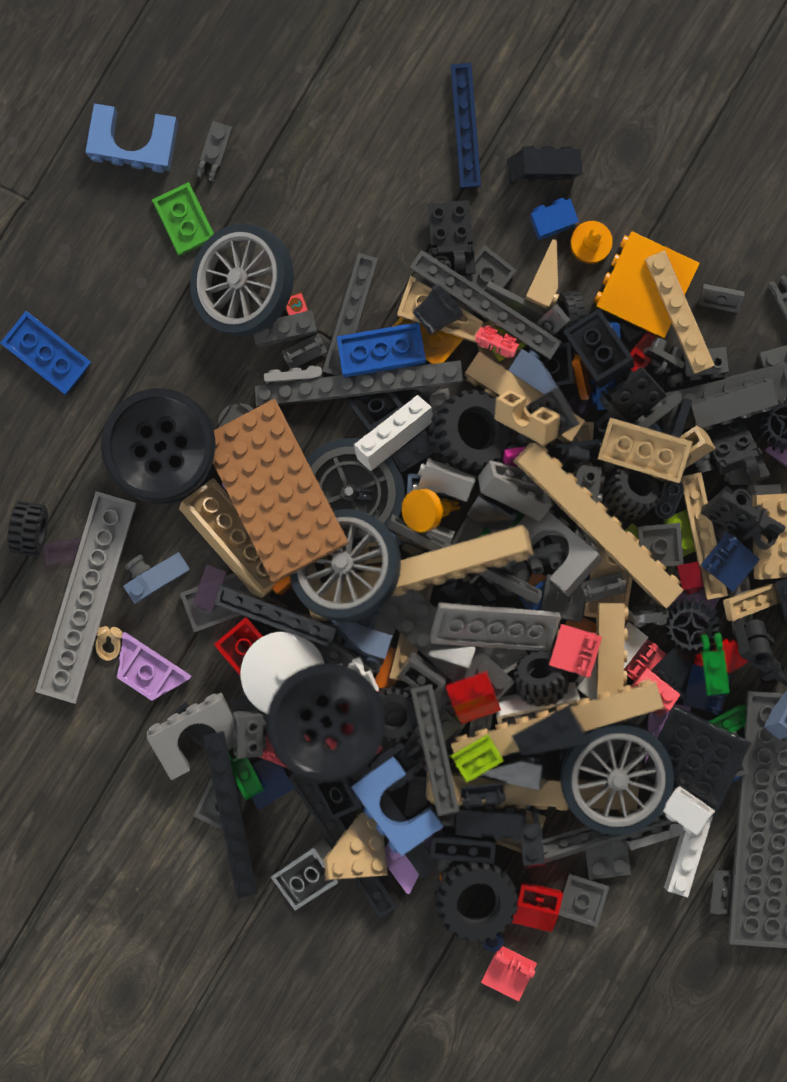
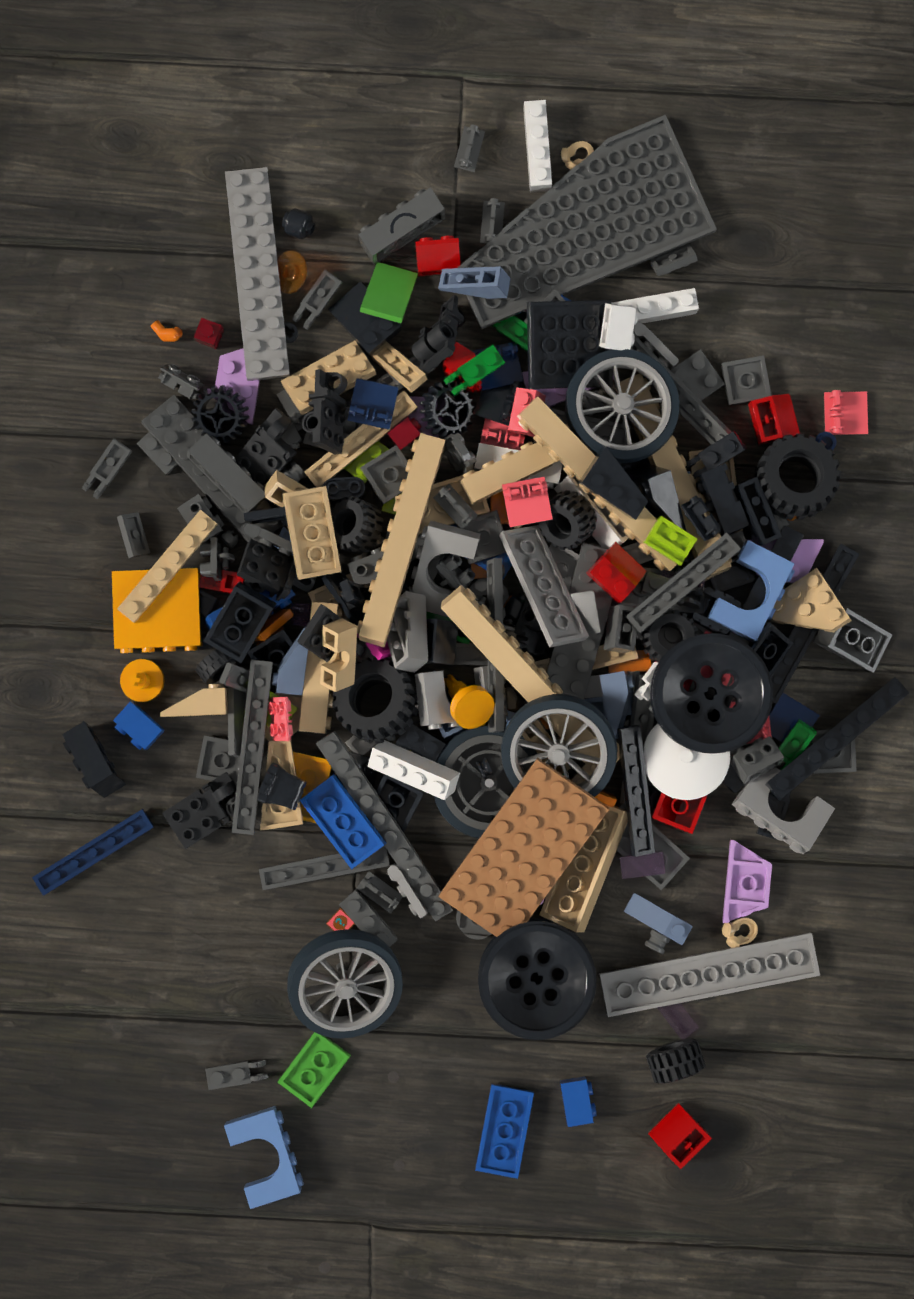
camera: 115 degrees left, 0 degrees up
none -> blue brick [560,1076,597,1127]

